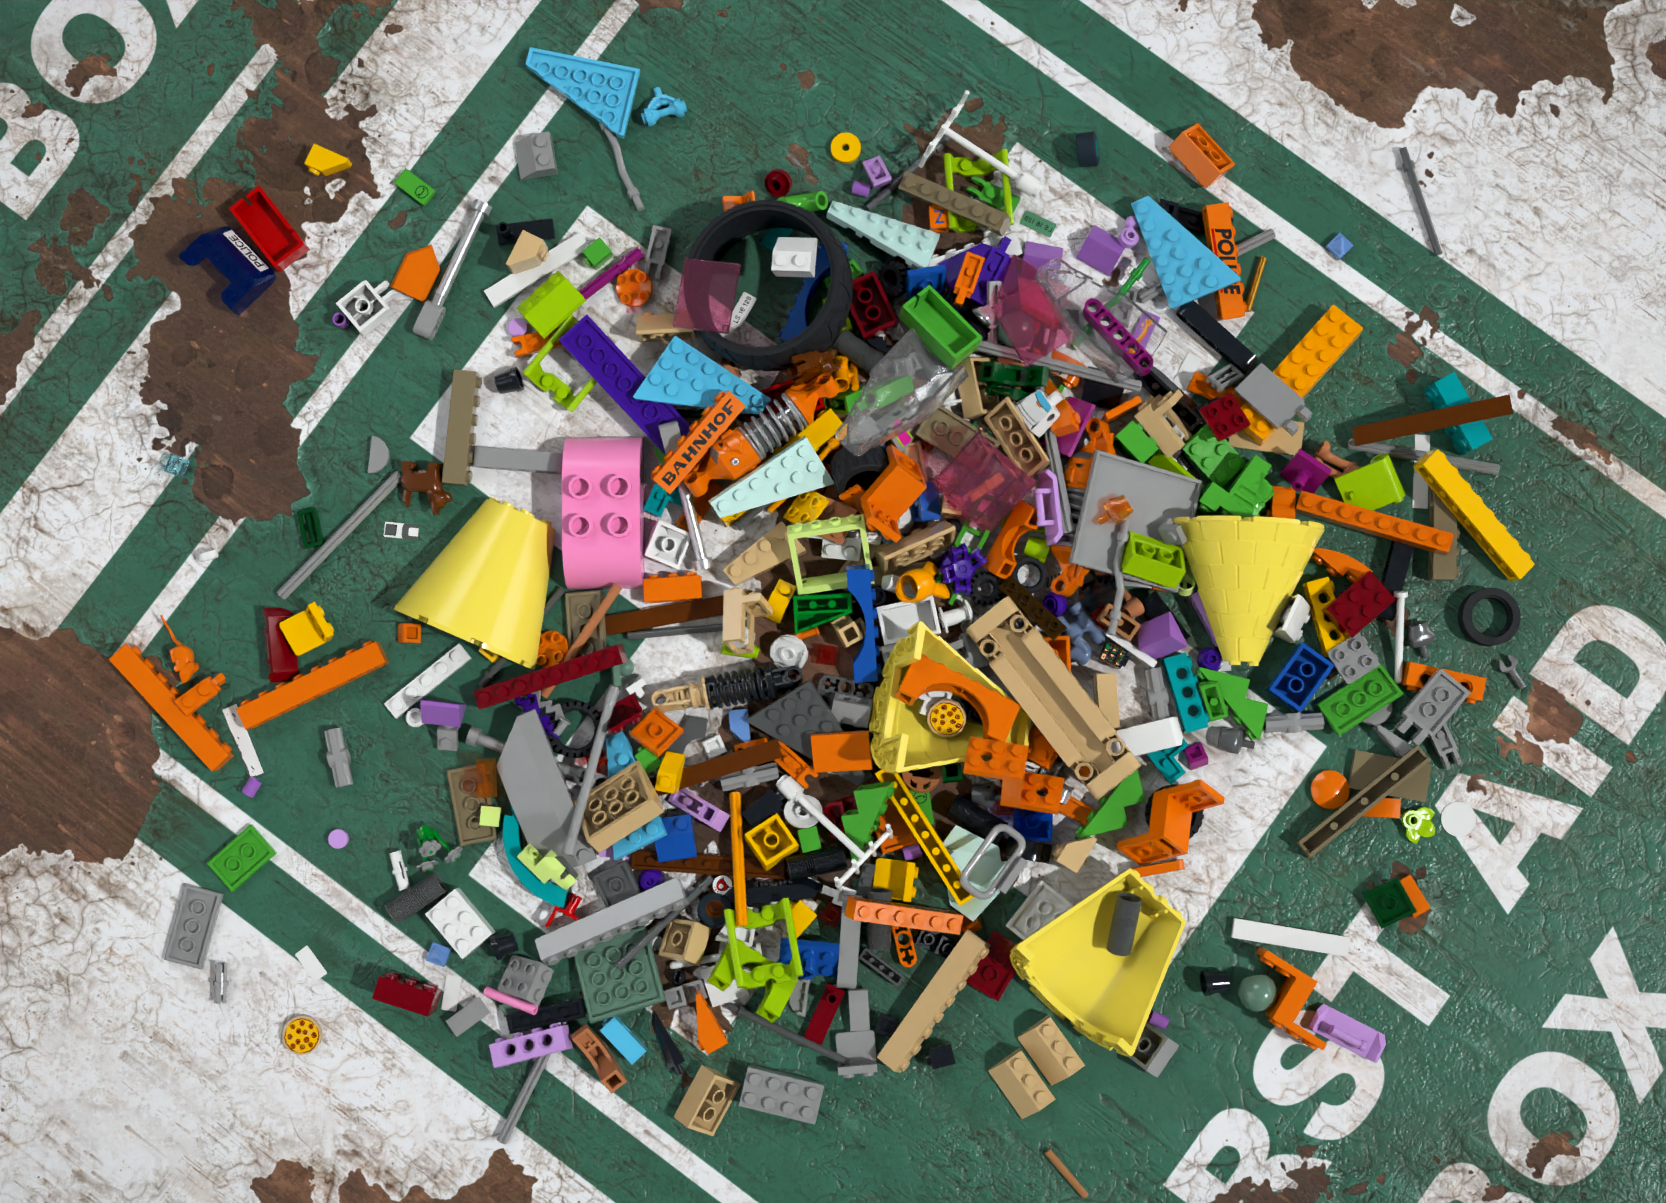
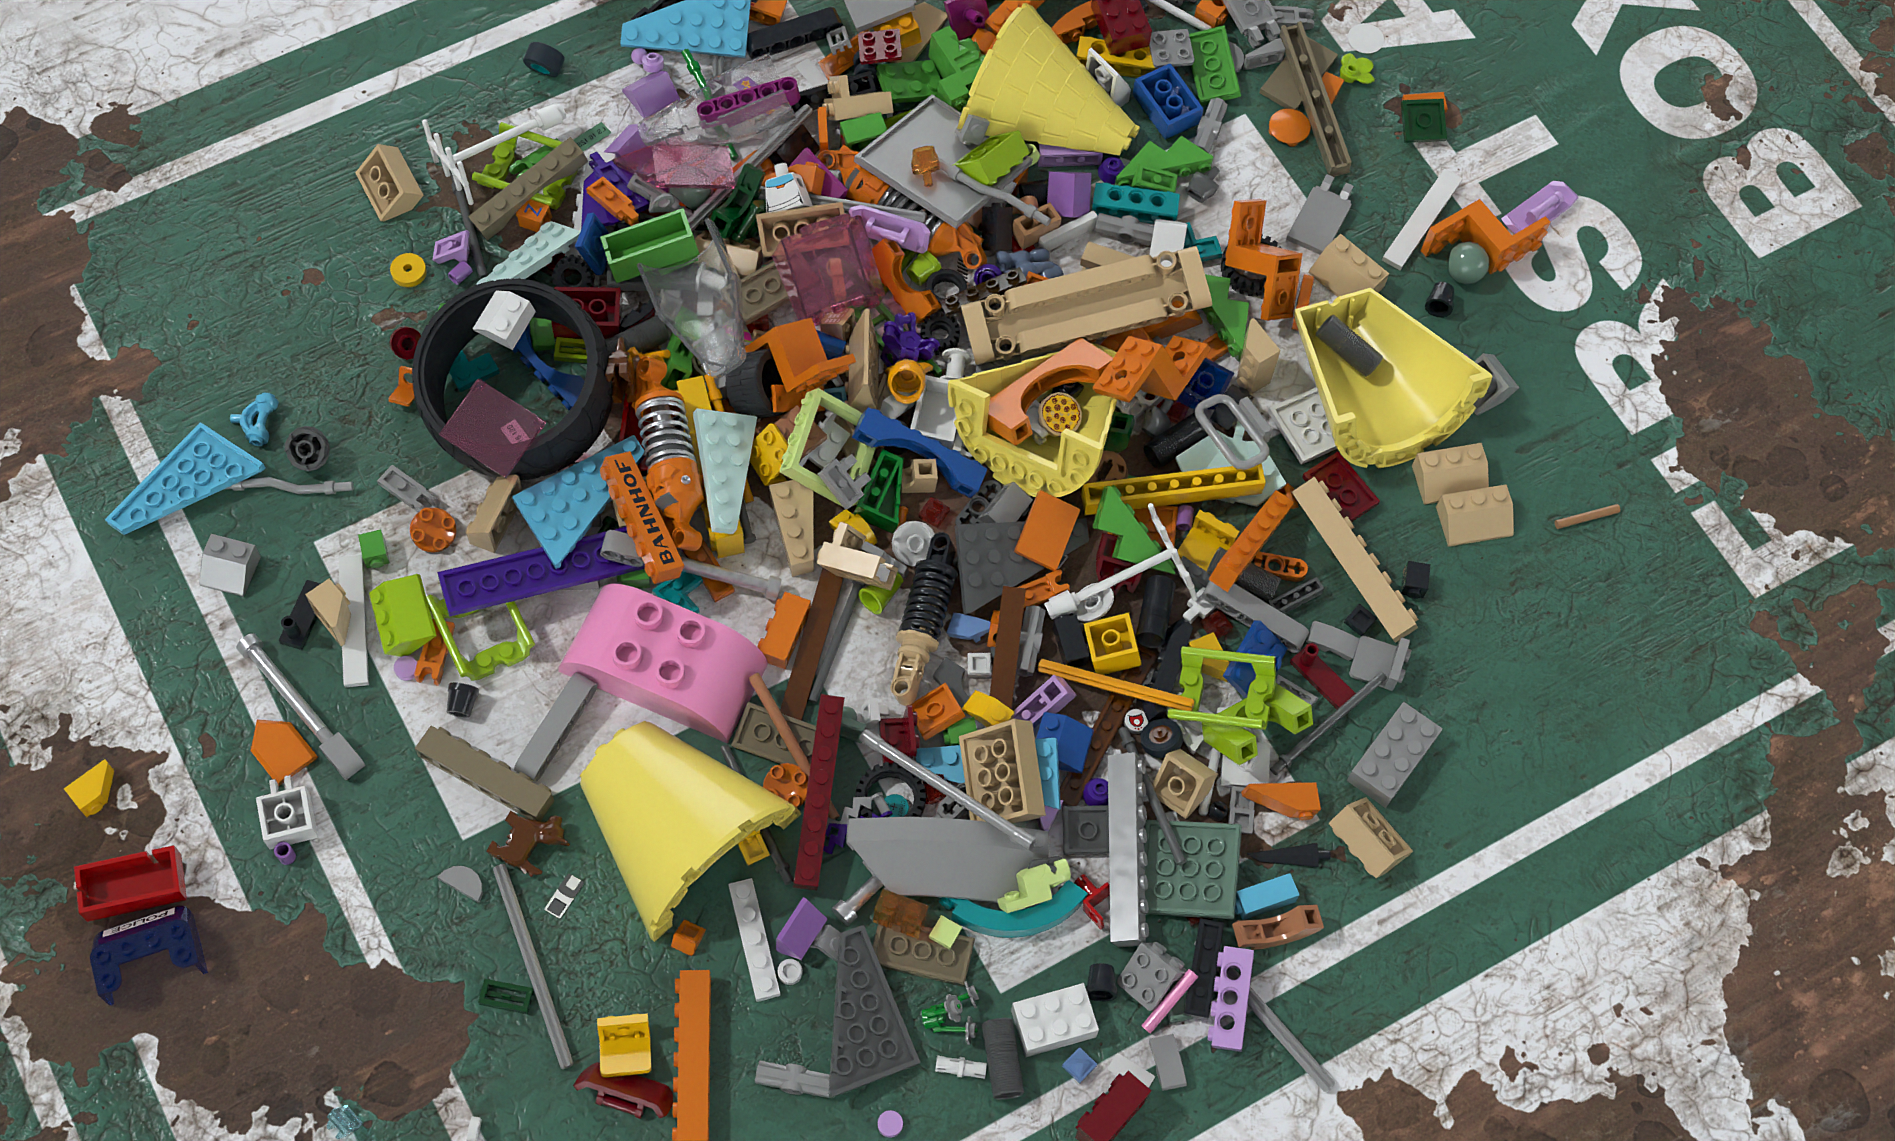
camera: 75 degrees left, 20 degrees down
bright green tile [394,168,436,207] -> none
magenta axle [579,247,644,300] -> none
white slope [643,520,691,570] -> none
bright green brick [797,825,822,853] -> none
black slope [913,929,958,959] -> none
brick [1097,641,1129,669] -> none
magenta slope [1183,742,1208,770] -> none
none -> dark grey cone [285,426,330,471]
none -> tan slope [355,144,424,221]
none -> light grey plate [818,454,871,510]
none -> dark grey wing [828,925,921,1099]
none -> light grey tile [860,541,909,579]
none -> teal piece [884,794,909,817]
none -> light grey tile [1286,174,1354,255]
none -> tan slope [1308,234,1389,297]

